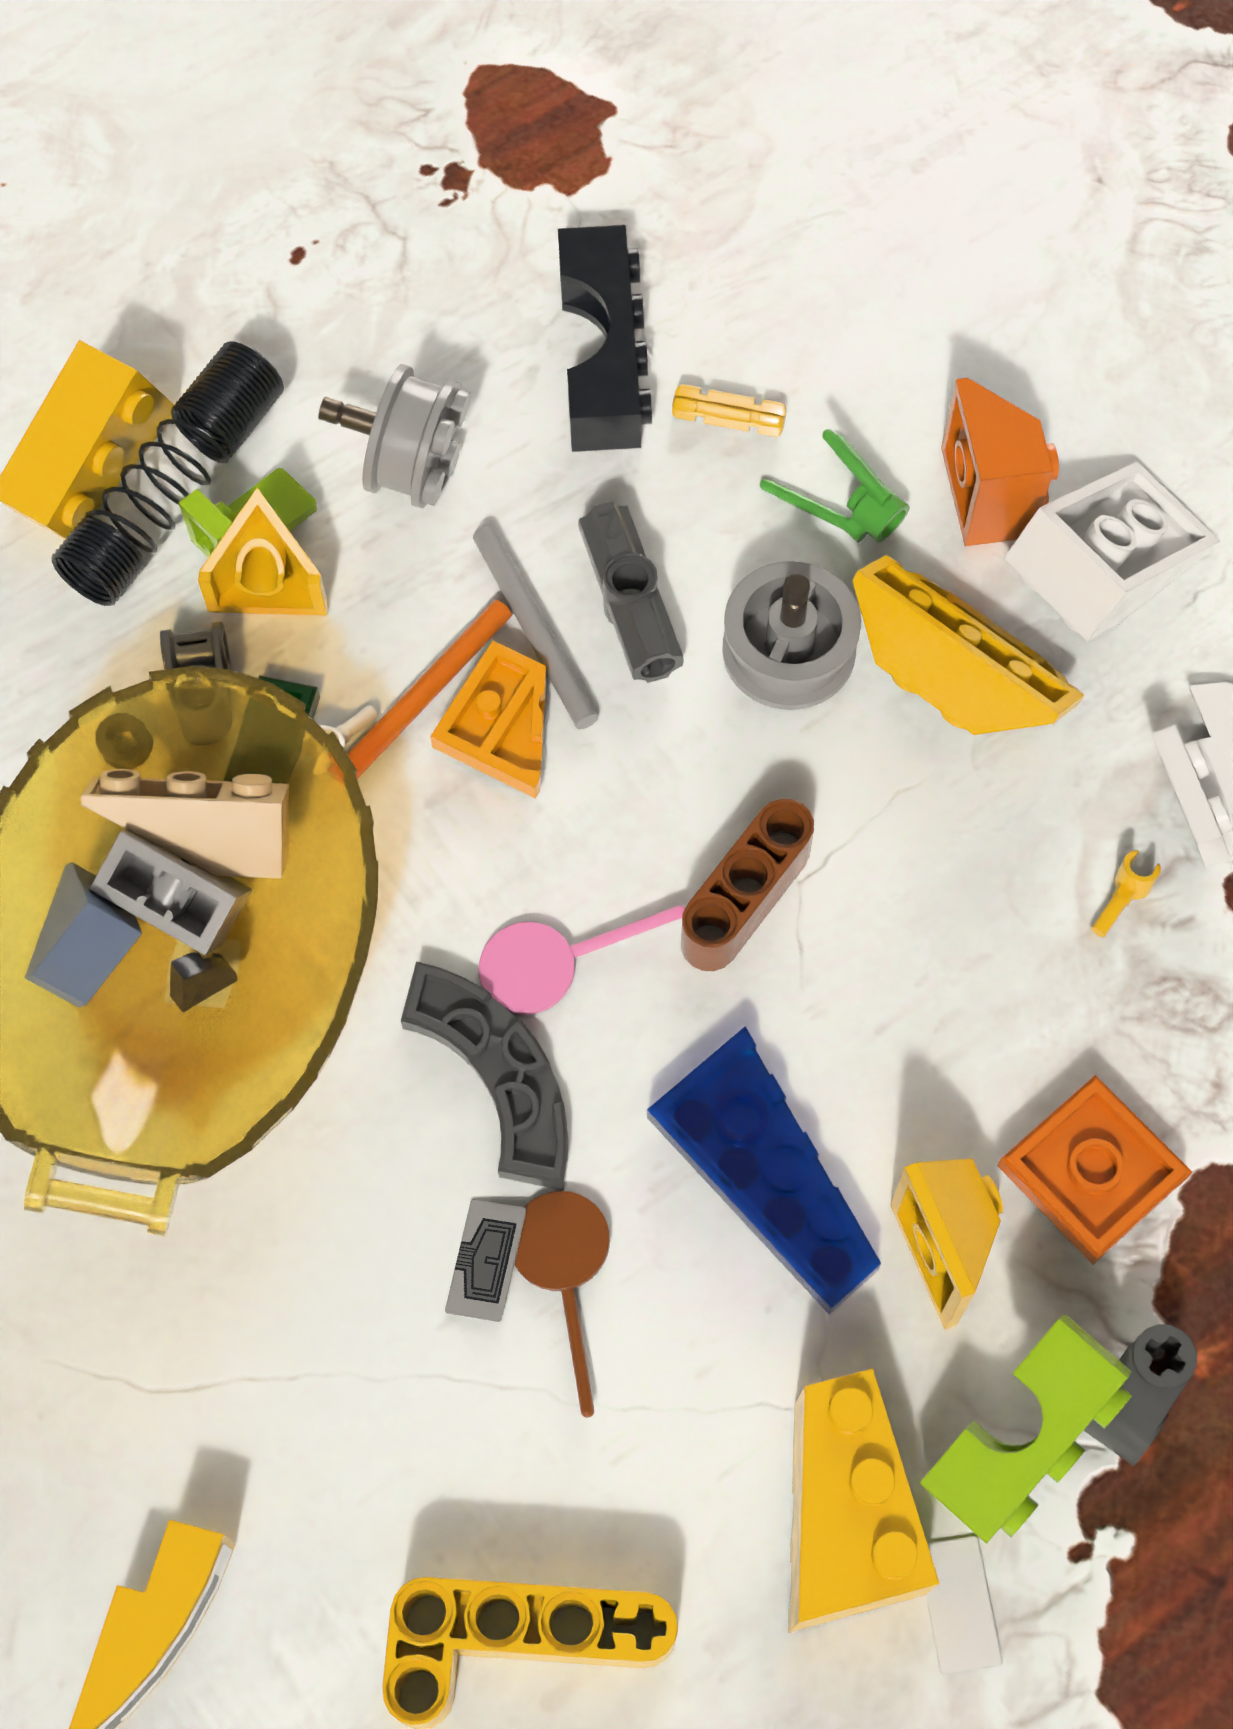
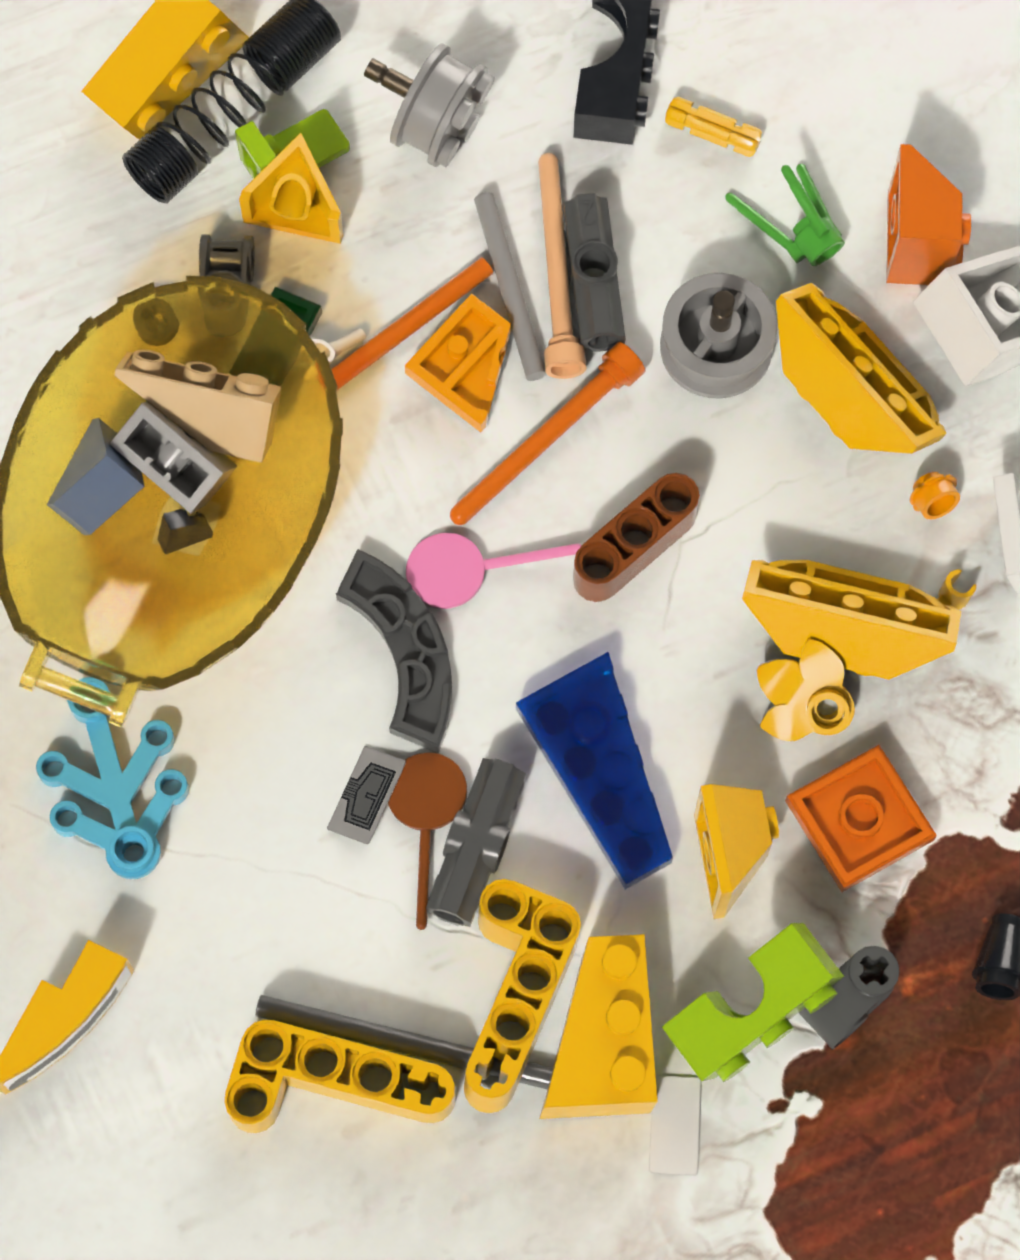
camera: 10 degrees right, 5 degrees up
none -> medium azure plant [36,677,189,879]
none -> dark grey piece [255,995,553,1089]
none -> dark grey piece [426,758,526,927]
none -> orange piece [450,342,646,525]
none -> yellow beam [464,879,581,1113]
none -> light nougat piece [538,153,587,379]
none -> yellow wedge [742,560,962,680]
none -> yellow plate [757,638,855,741]
none -> light orange plate [909,472,960,520]

